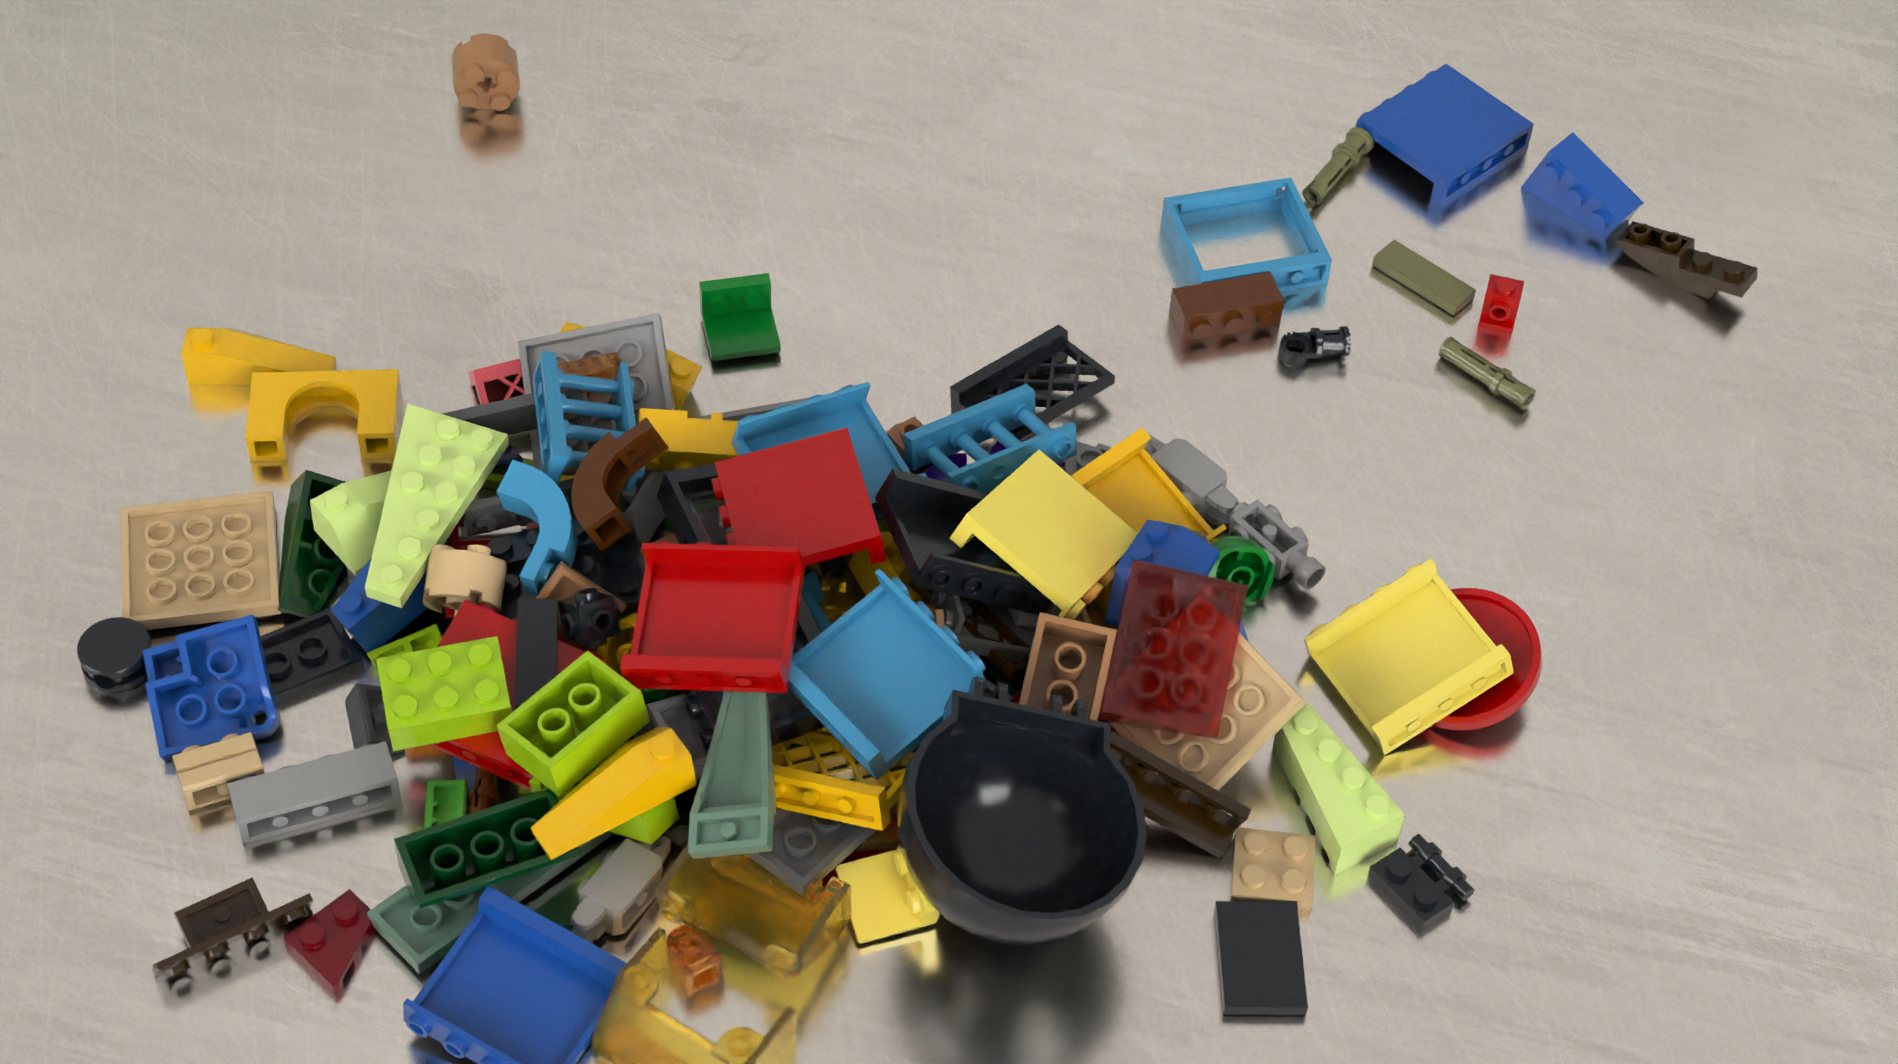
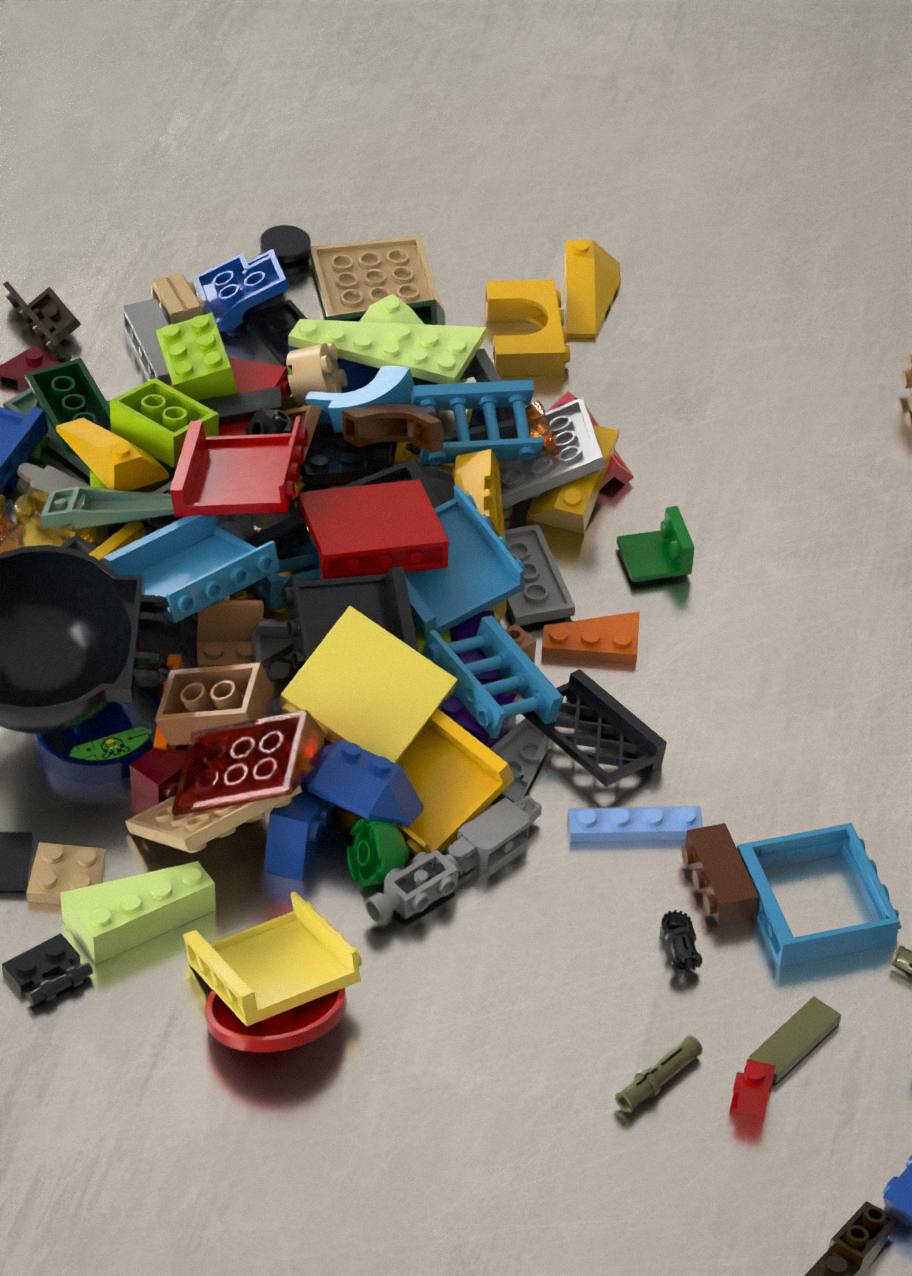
camera: 90 degrees right, 5 degrees down
dark brown fence [1110,731,1251,858] -> none
none -> orange wing [542,611,640,664]
none -> light blue plate [567,806,703,842]

